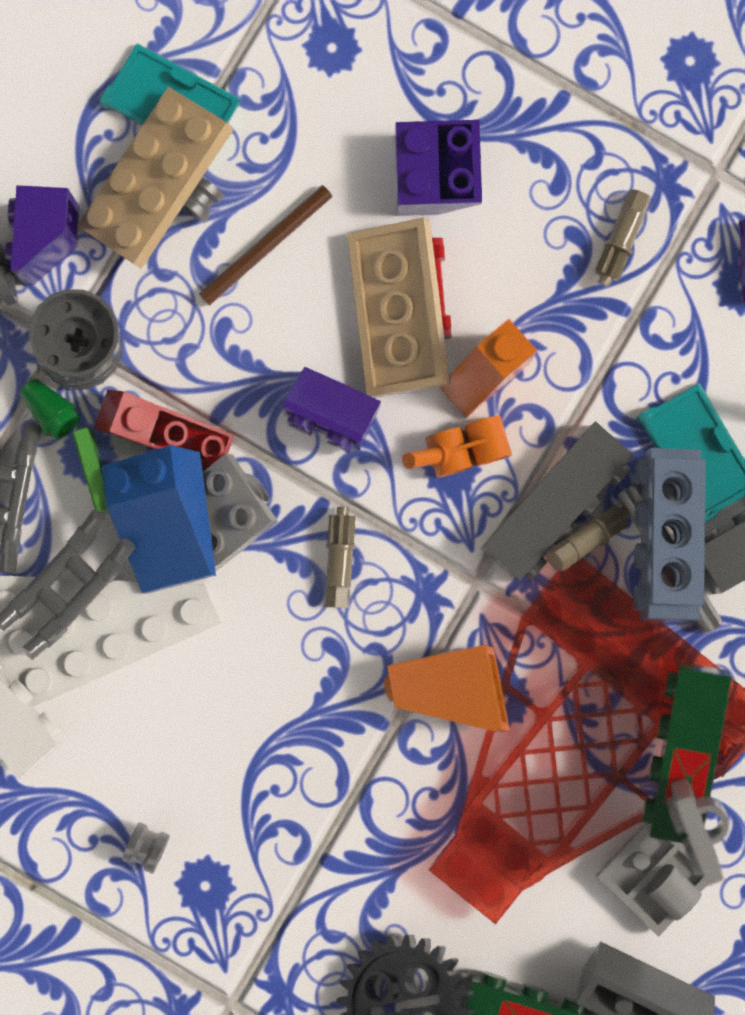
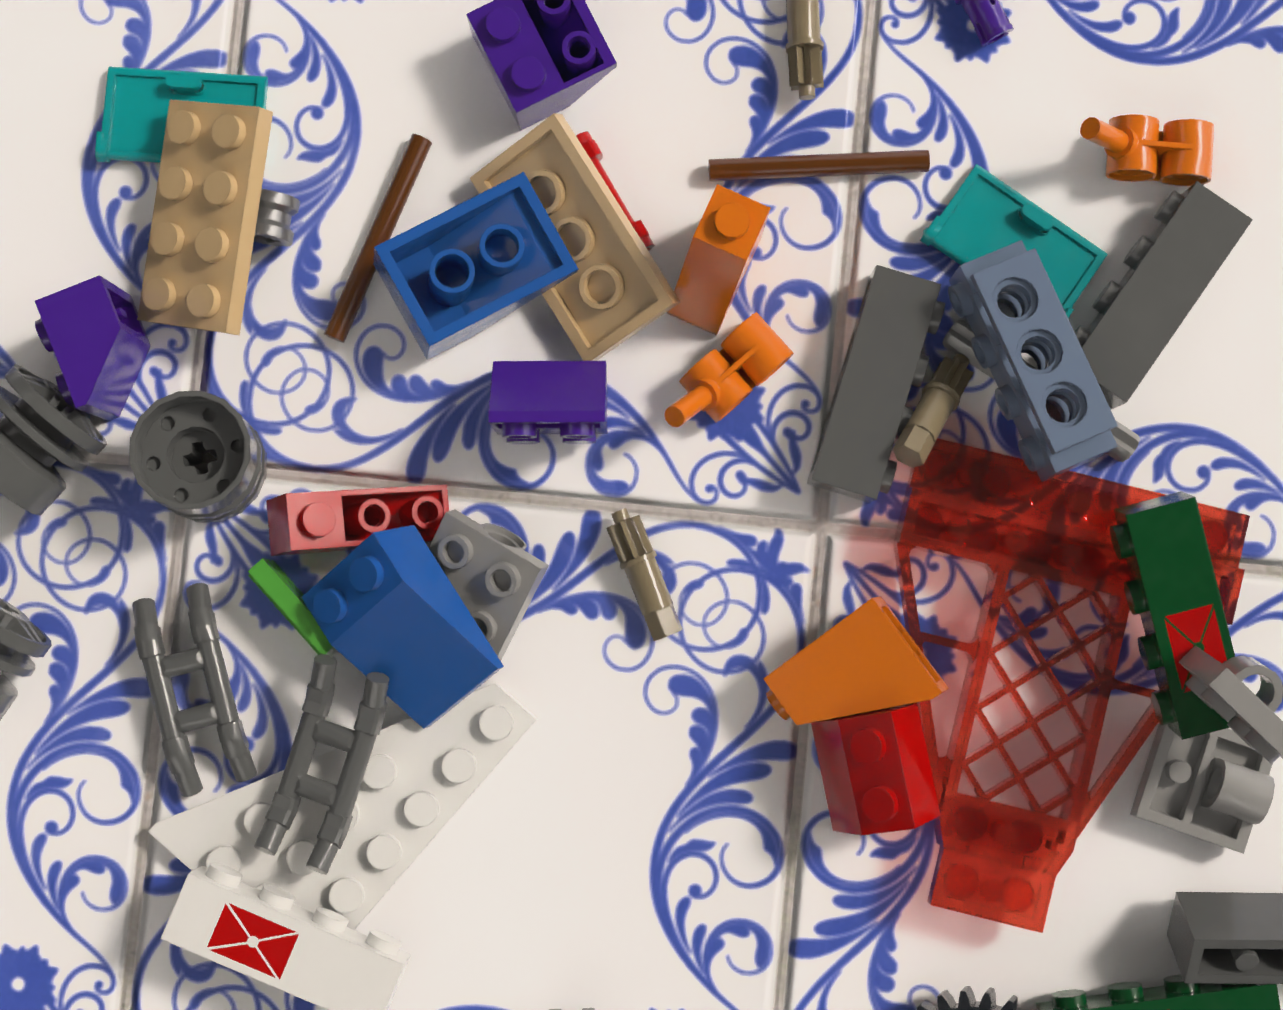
camera: 20 degrees left, 0 degrees up
green cone [20,378,80,440] -> none
none -> blue slope [373,172,579,360]
none -> reddish brown bar [708,150,930,181]
none -> red slope [811,702,941,836]

